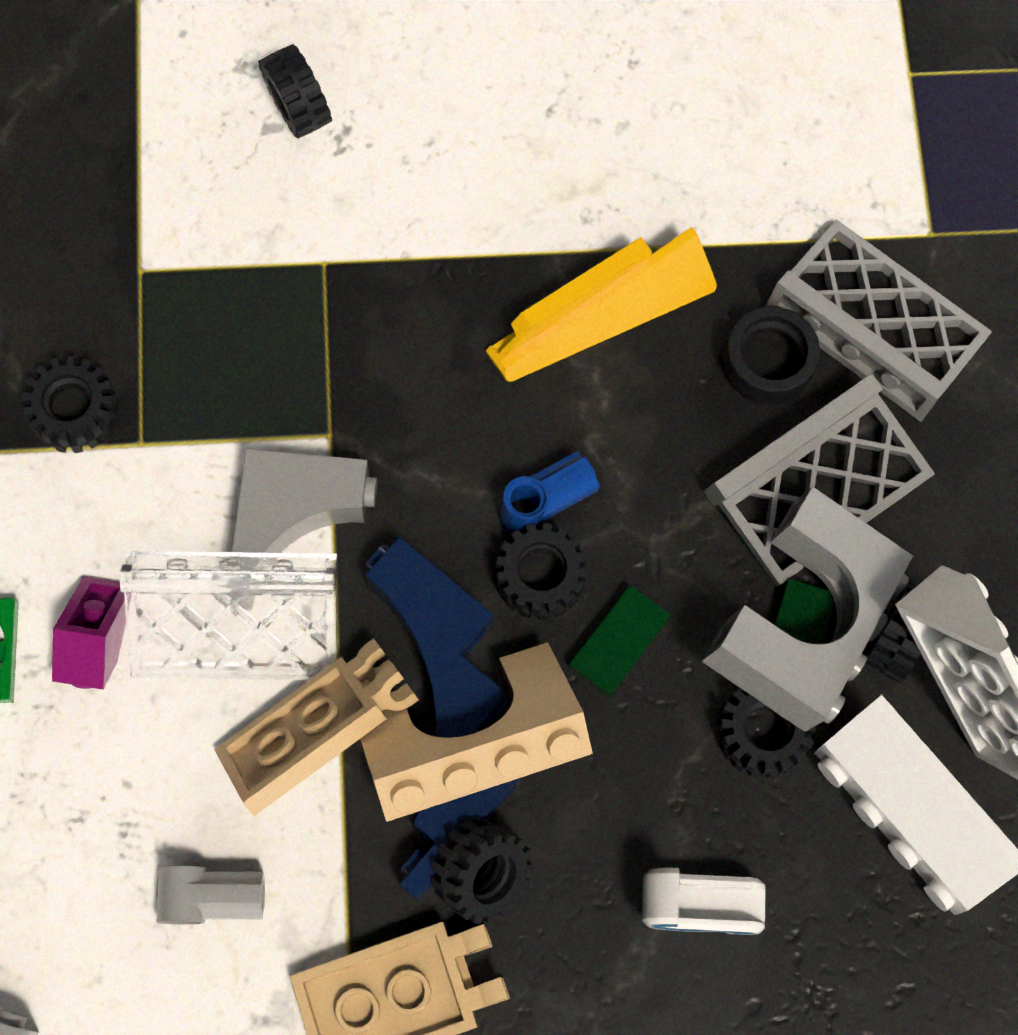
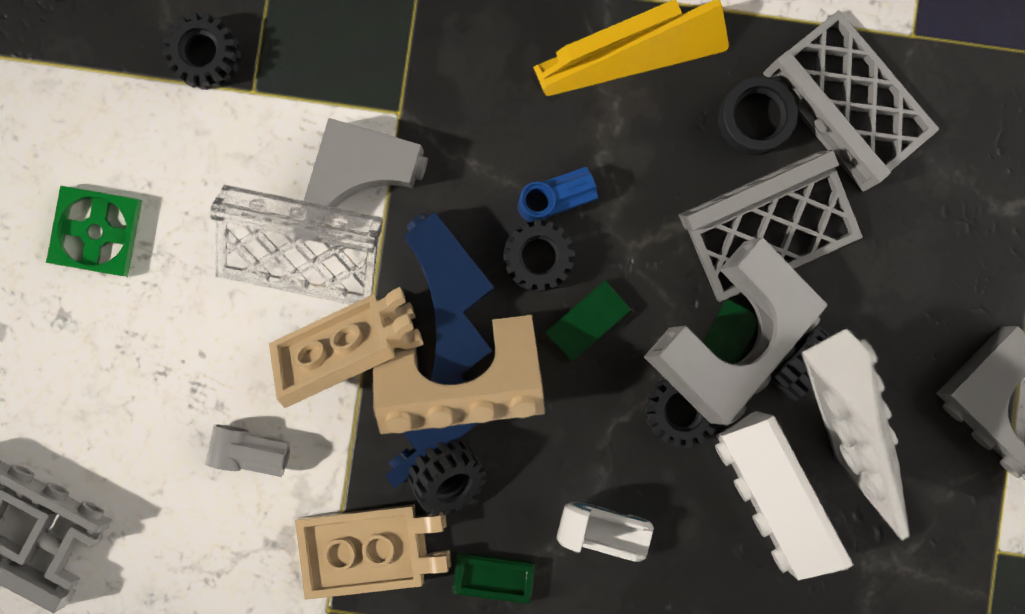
camera: 15 degrees right, 15 degrees up
magenta slope [52,576,133,690] -> none
none -> dark green tile [452,552,536,604]

